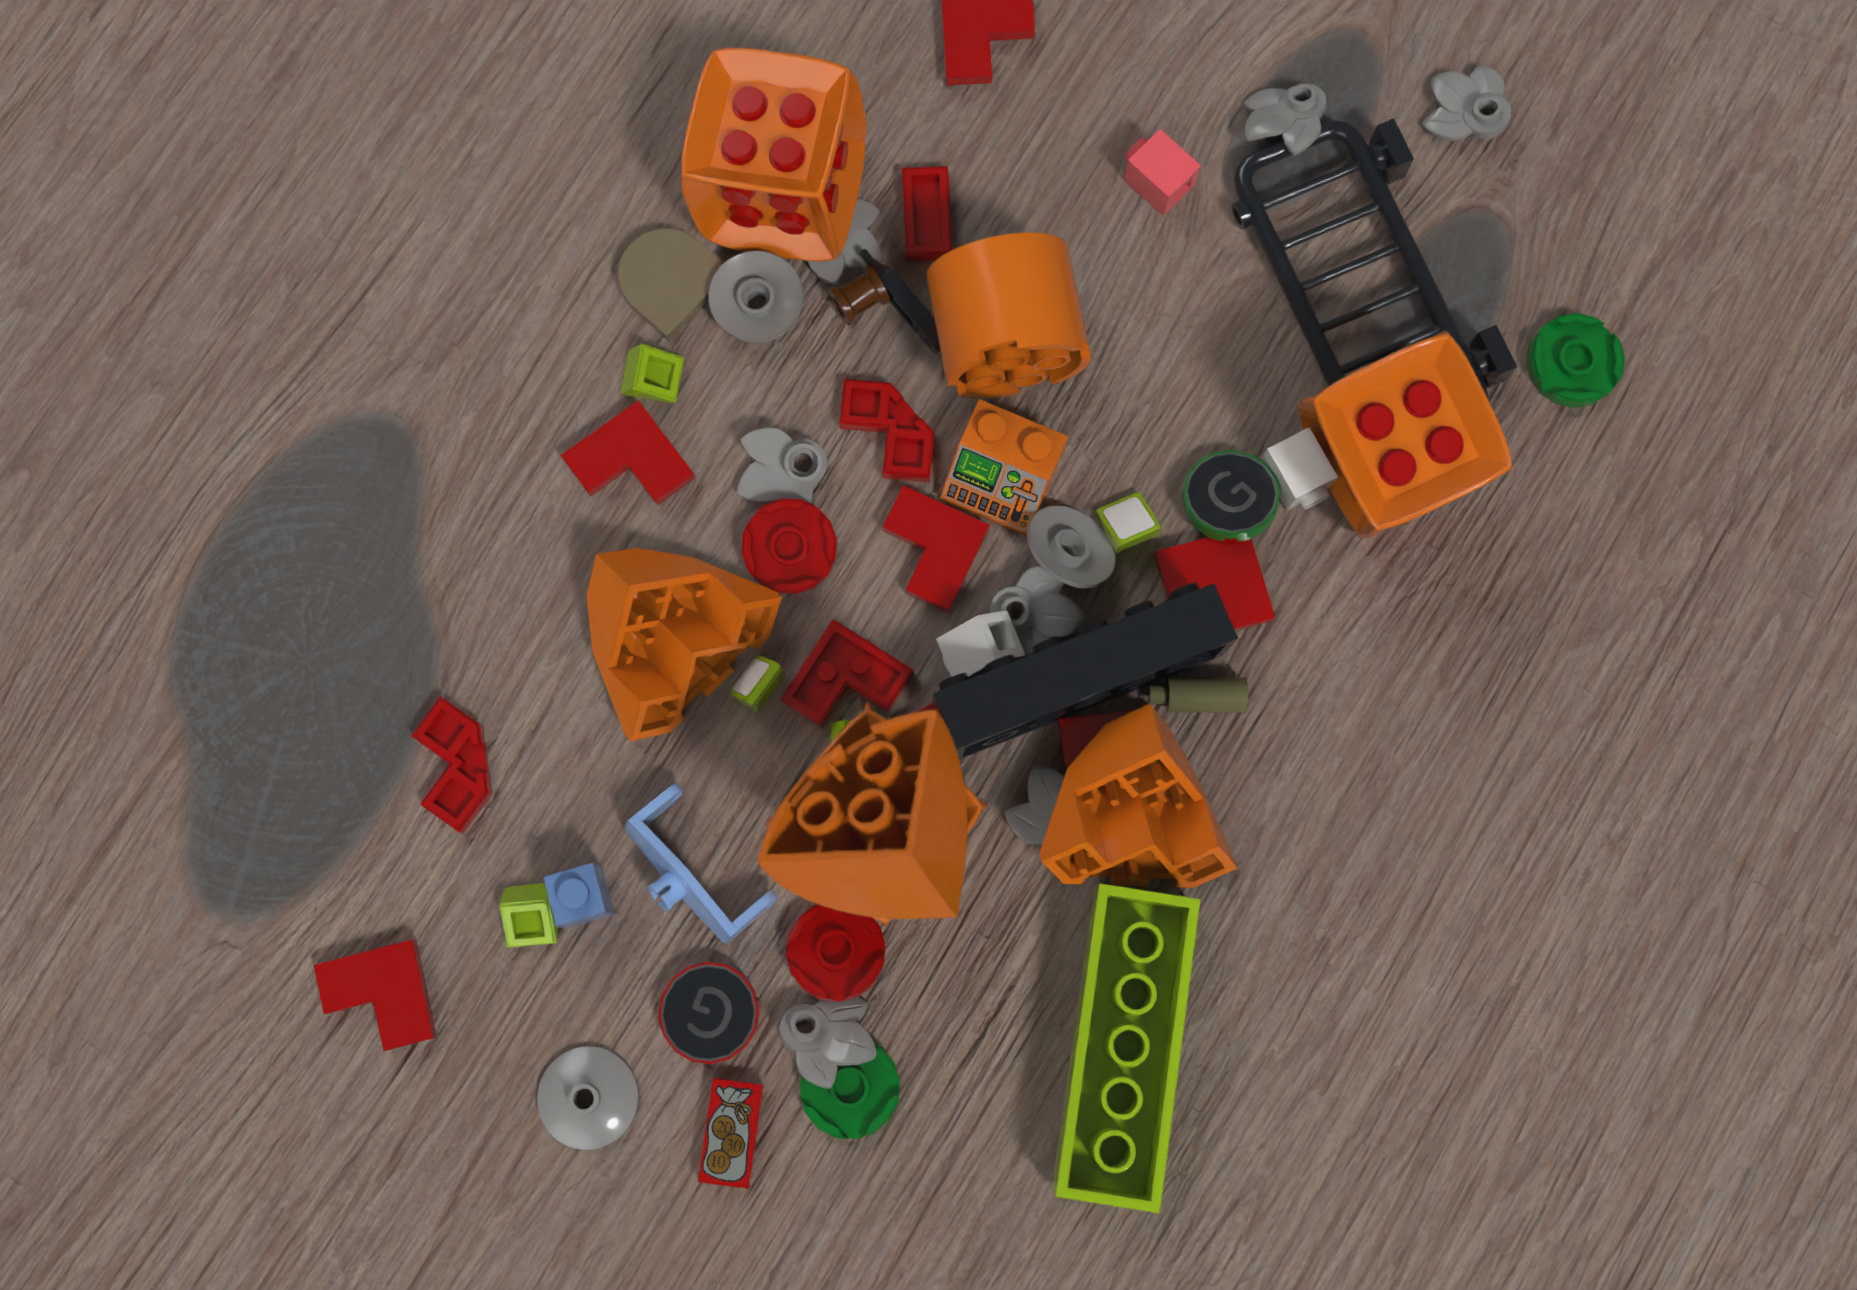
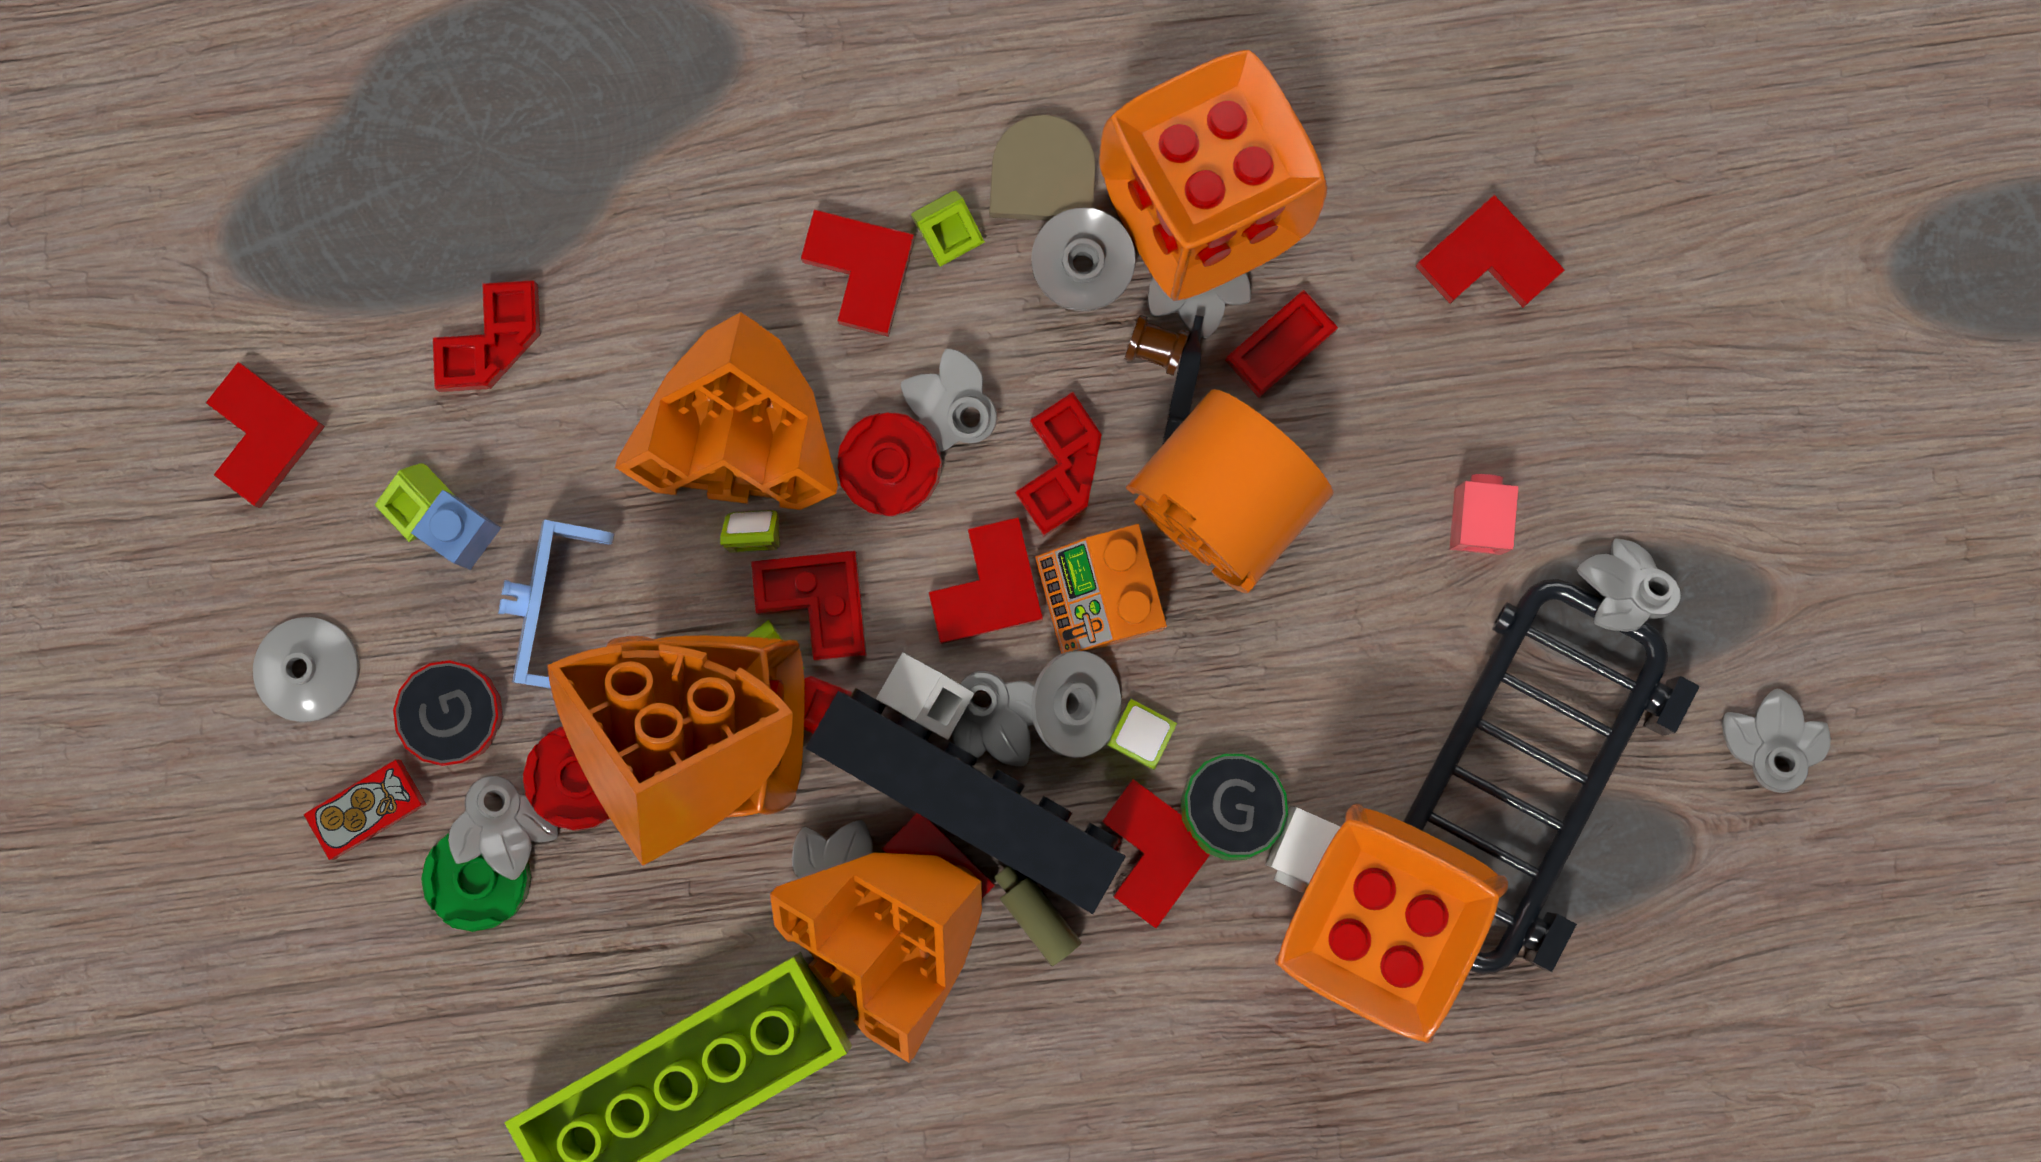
camera: 55 degrees right, 5 degrees up
green tile [1526,313,1625,408] -> none

